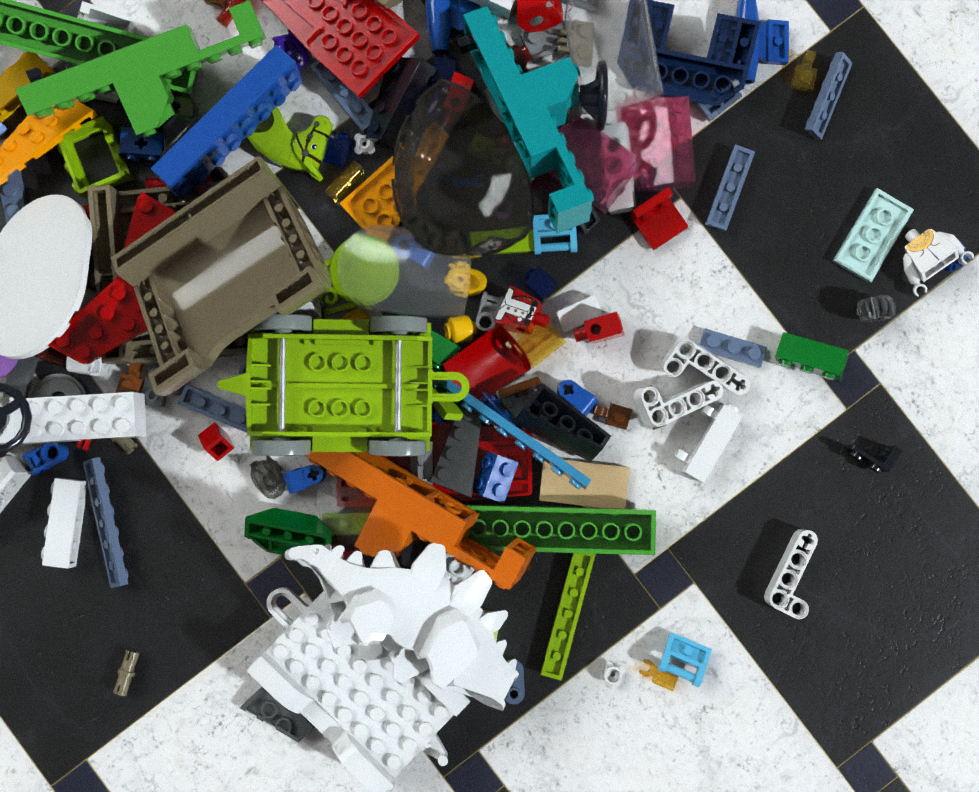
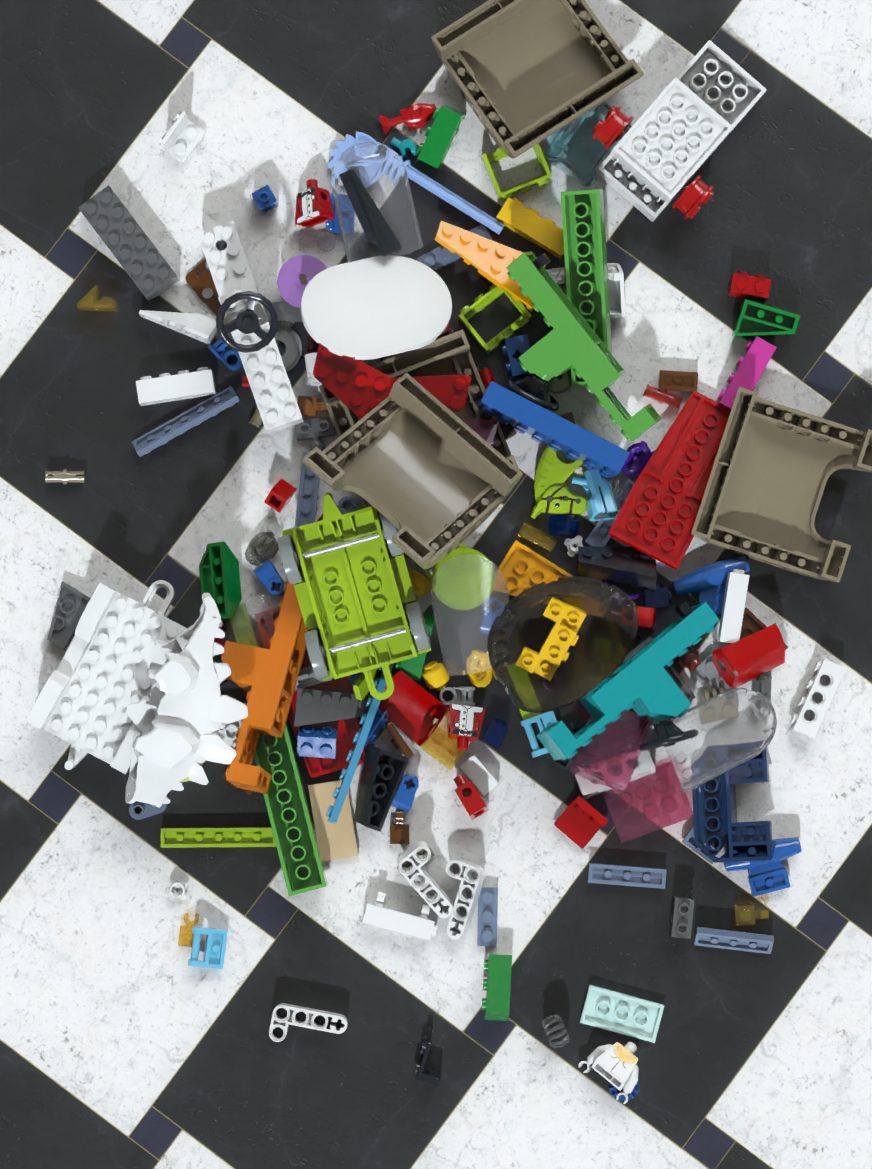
camera: 70 degrees right, 0 degrees up
none -> yellow bracket [515,597,587,681]
none -> medium azure piece [571,468,619,521]
none -> dark grey brick [669,896,695,939]

